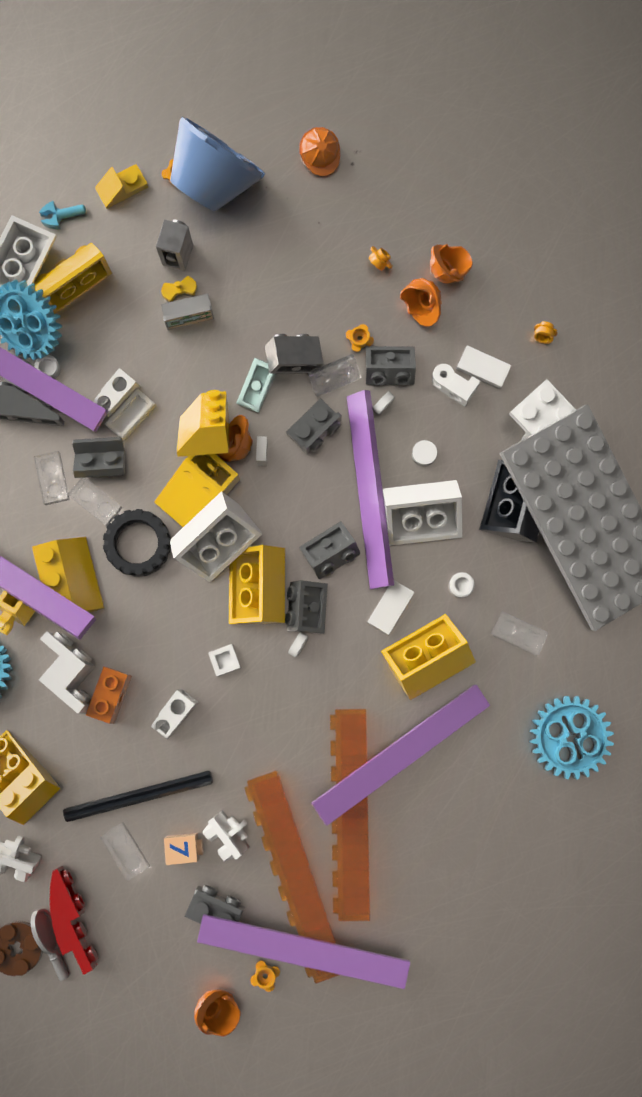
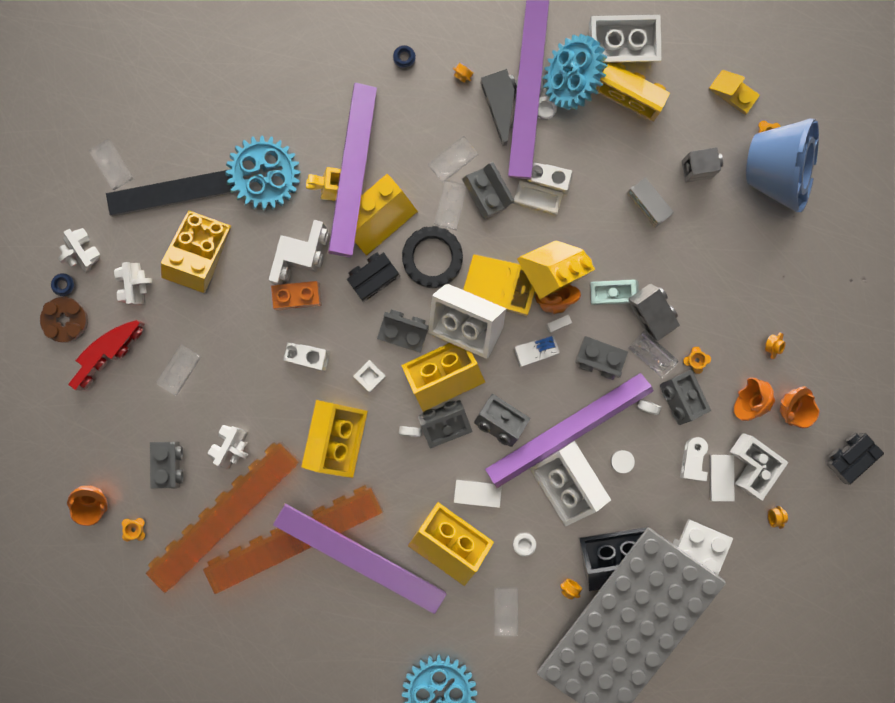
camera: 65 degrees right, 5 degrees up
light grey piece [31,909,69,981] -> none
medium azure bar [39,201,86,229] -> none
black axle [63,771,213,822] -> none
yellow piece [161,276,197,302] -> none
light nougat brick [164,833,204,865] -> none
medium lavender tile [197,914,410,989] -> none
orange piece [299,127,340,176] -> none
none -> yellow slope [301,400,368,478]
none -> black brick [347,252,400,303]
none -> dark grey bracket [377,309,429,353]
none -> white leg [513,336,560,367]
none -> light orange plate [560,579,582,600]
none -> white brick [730,433,789,501]
none -> black brick [826,433,884,485]

